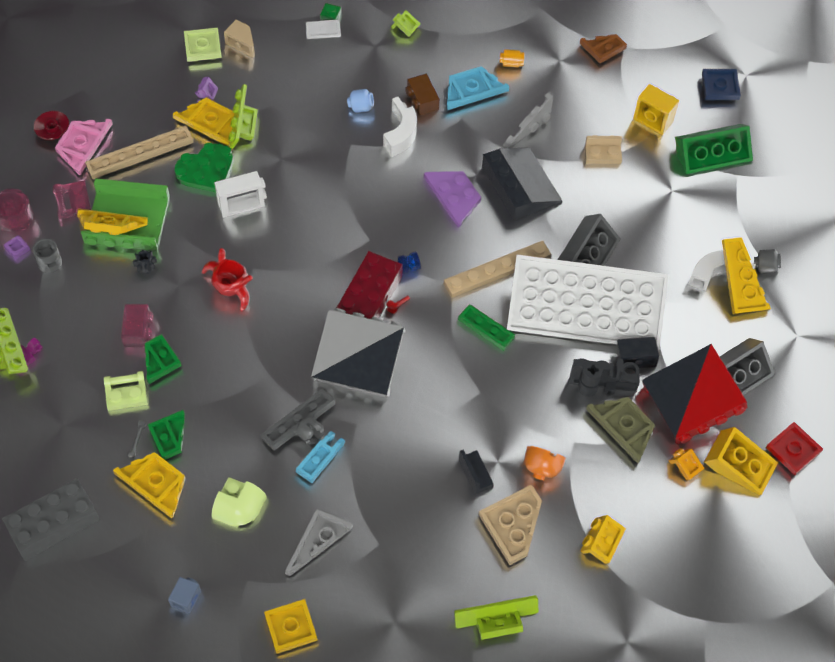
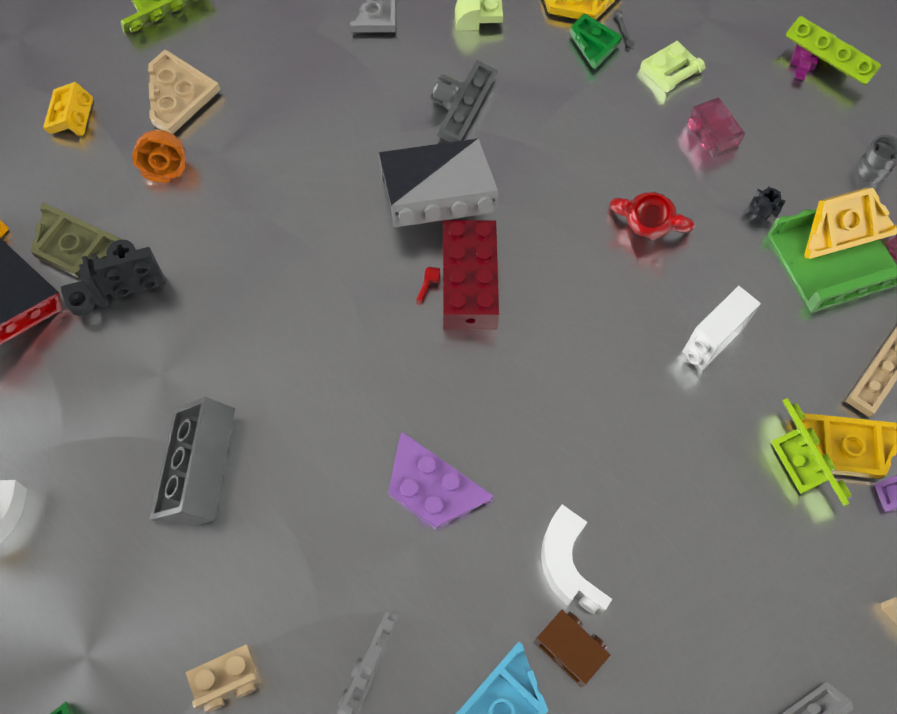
camera: 155 degrees right, 5 degrees up
green wing [145,334,182,384] -> none
green plate [174,143,234,193] -> none
medium azure hinge [296,431,345,483] -> none
light blue head [347,89,374,113] -> none
clear blue wheel [397,251,421,274] -> none
tan plate [444,240,552,298] -> none
green tile [458,304,515,351] -> none
black panel [459,449,494,494] -> none
black slope [482,148,562,221] -> none
white plate [507,255,669,351] -> none
black panel [617,337,659,369] -> none

